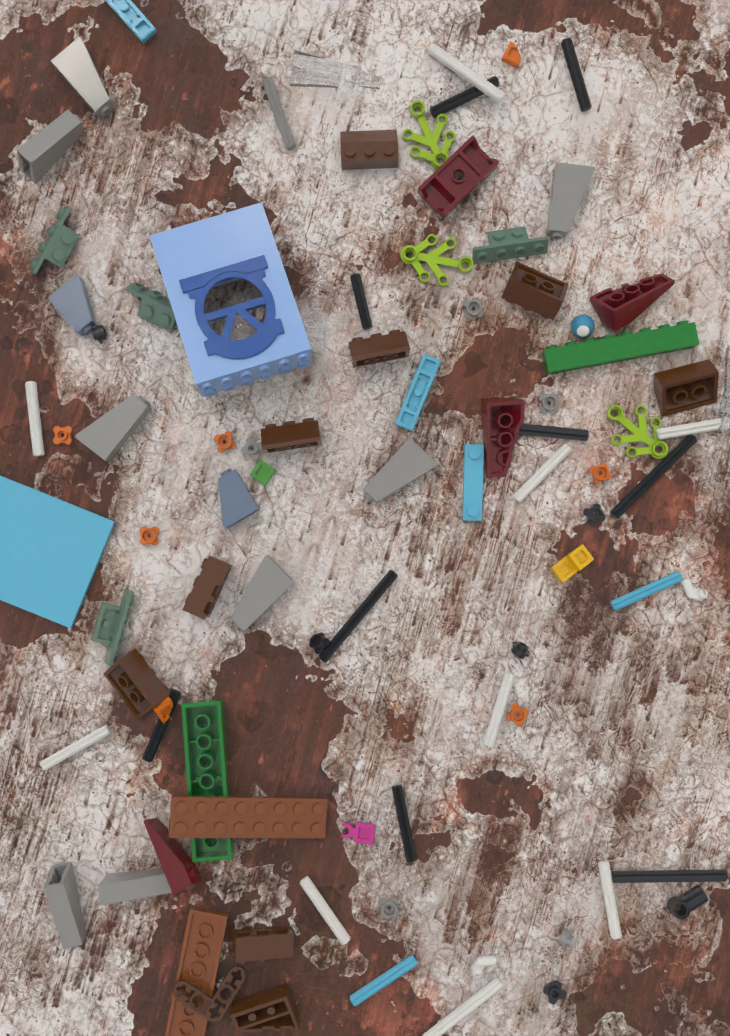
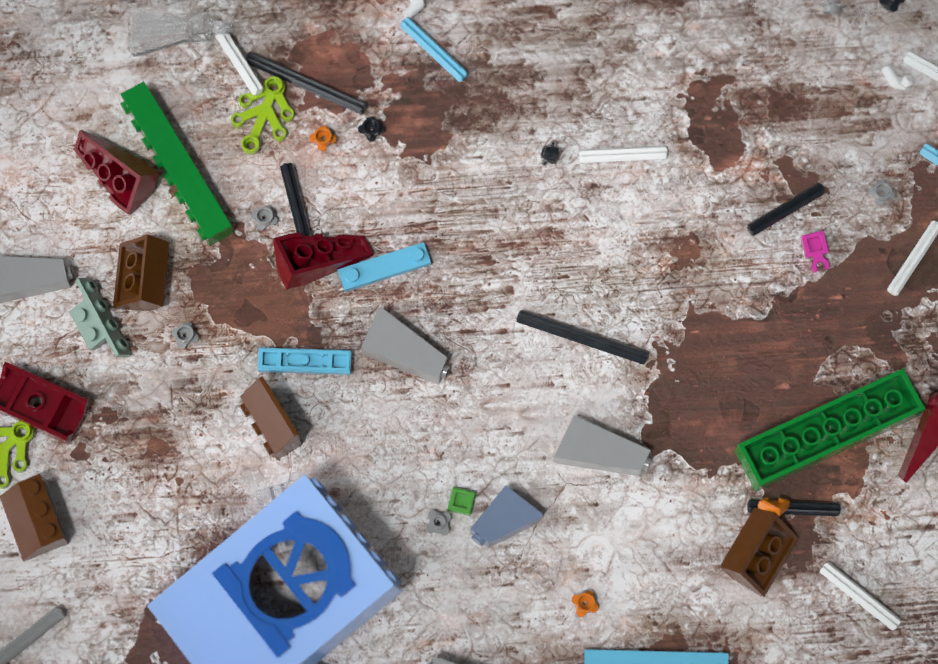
camera: 115 degrees left, 15 degrees down
sand green bracket [91,588,134,666] -> none
dark orange plate [168,796,328,838] -> none
reddish brown wedge [182,556,232,619] -> none
orange plate [214,431,236,453] -> none
reddish brown slope [261,418,322,453] -> none
black plate [309,632,330,654] -> none
black axle [350,274,372,330] -> none
lime plant [400,234,474,287] -> none
orange plate [506,703,529,726] -> none
white axle [513,443,572,502] -> none
yellow slope [549,544,594,583] -> none
dark azure piece [571,314,595,338] -> none
reddish brown slope [654,359,719,417] -> none

